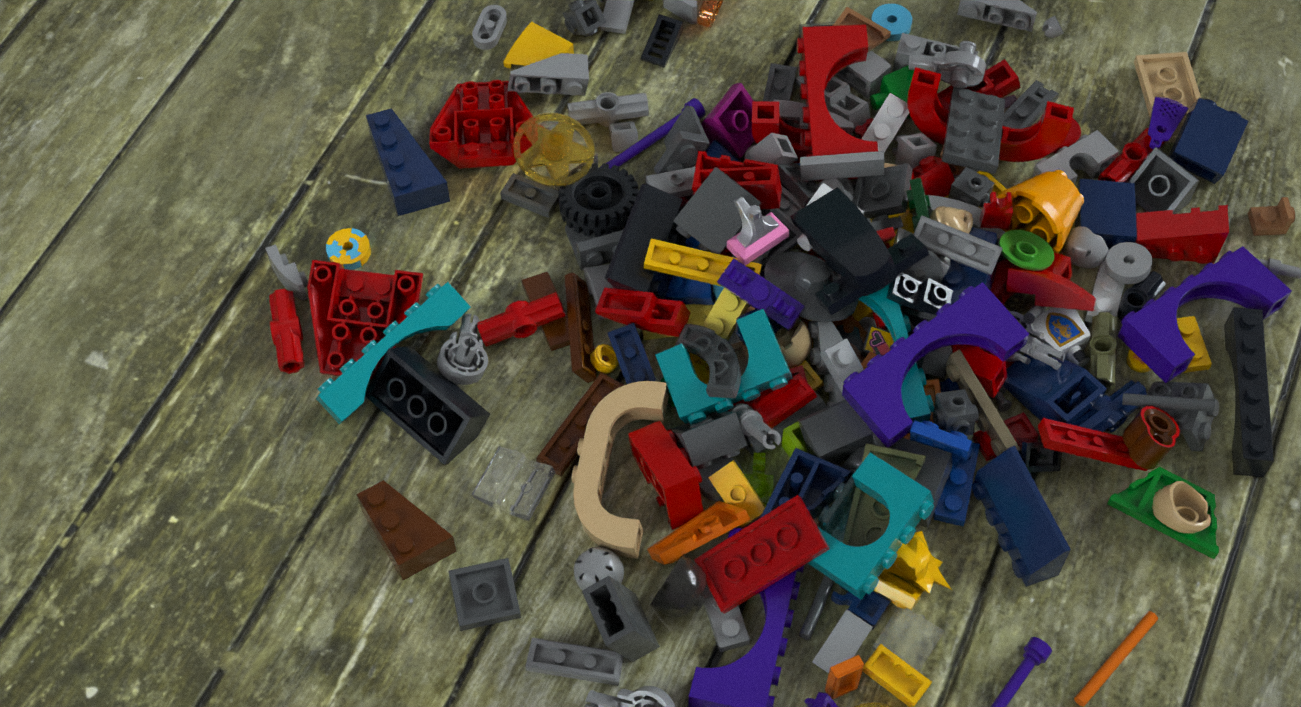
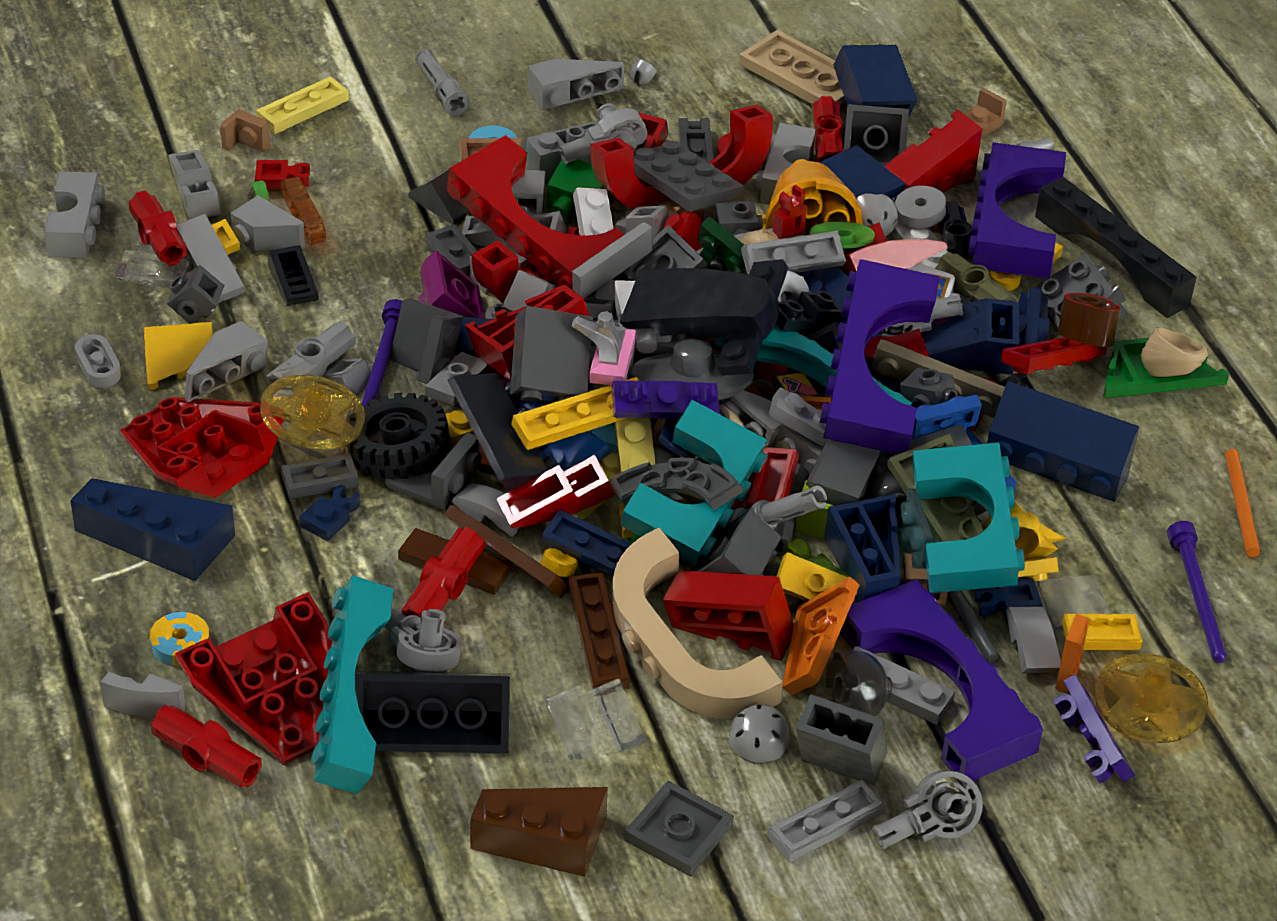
camera: 45 degrees left, 15 degrees down
red tile [694,495,830,614] -> none
dark grey bar [1122,393,1215,412] -> none
dark purple piece [1148,97,1189,150] -> none
none -> dark blue plate [299,485,360,541]

